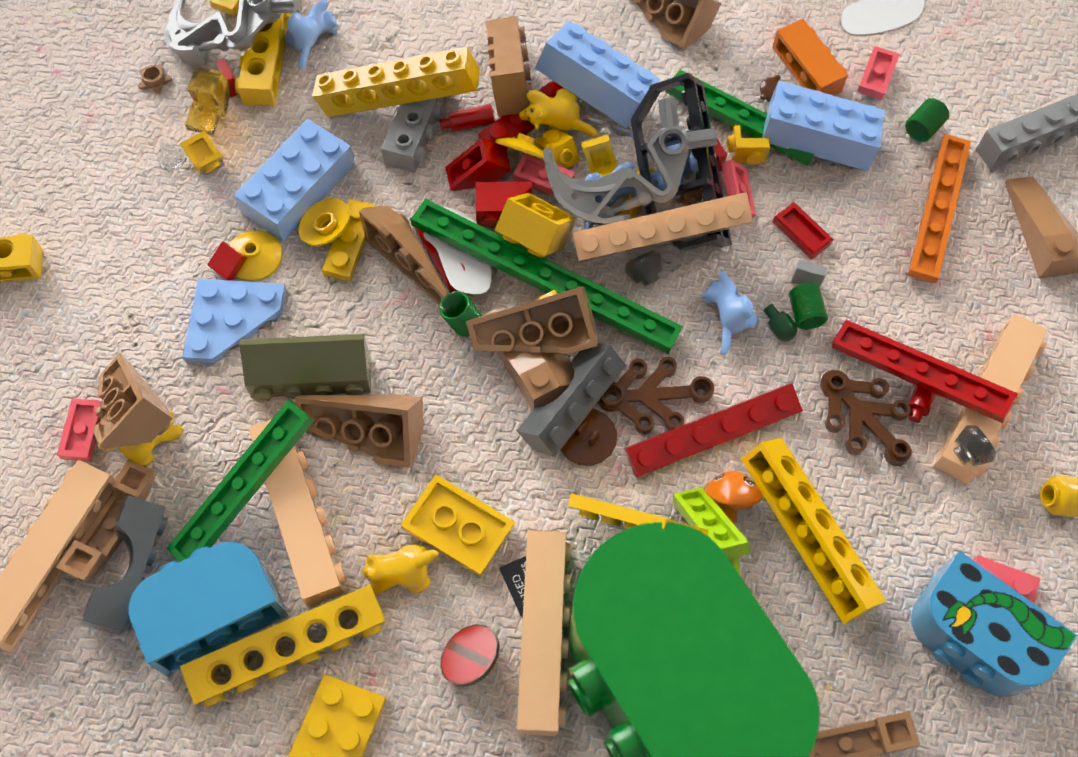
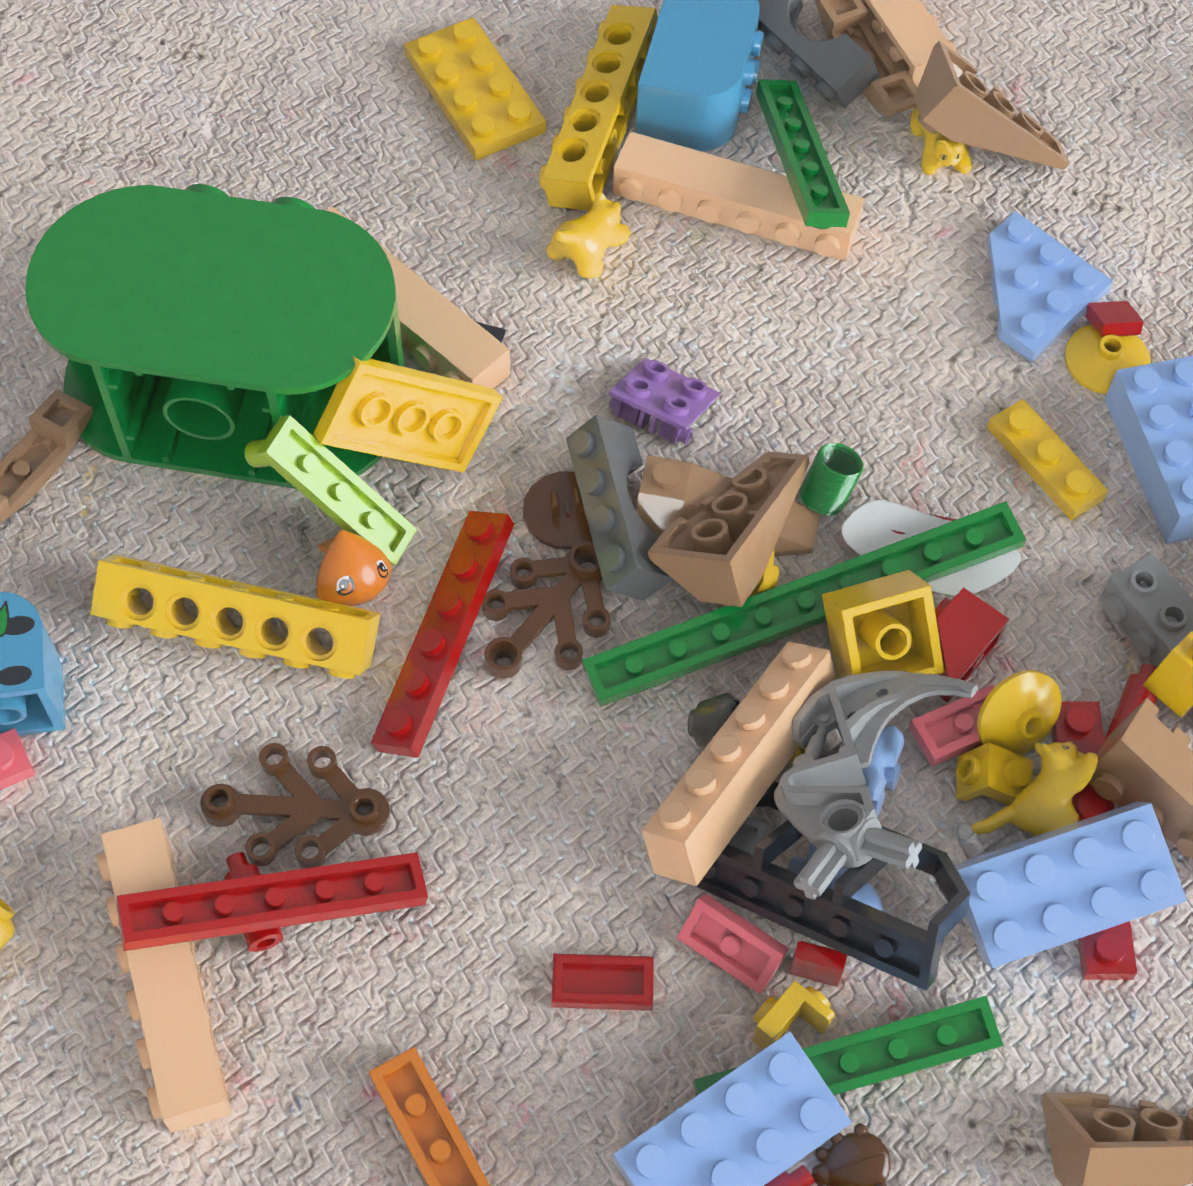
camera: 130 degrees right, 5 degrees down
coral plate [57,398,102,462] -> none
olive slope [239,334,371,400] -> none
medium nougat wedge [295,394,424,468] -> none
yellow dish [298,198,350,247] -> none
medium nougat wedge [359,205,448,305] -> none
yellow plate [401,474,515,577] -> none
piece [440,624,500,687] -> none
red slope [445,138,511,191] -> none
yellow bracket [582,134,618,176] -> none
light blue animal [701,270,757,355] -> none
dark green cylinder [763,304,798,342] -> none
green piece [788,282,828,330] -> none
light grey tile [791,260,827,287] -> none
clear smoke cone [953,425,996,466] -> none
none -> medium lavender hinge [608,358,720,445]

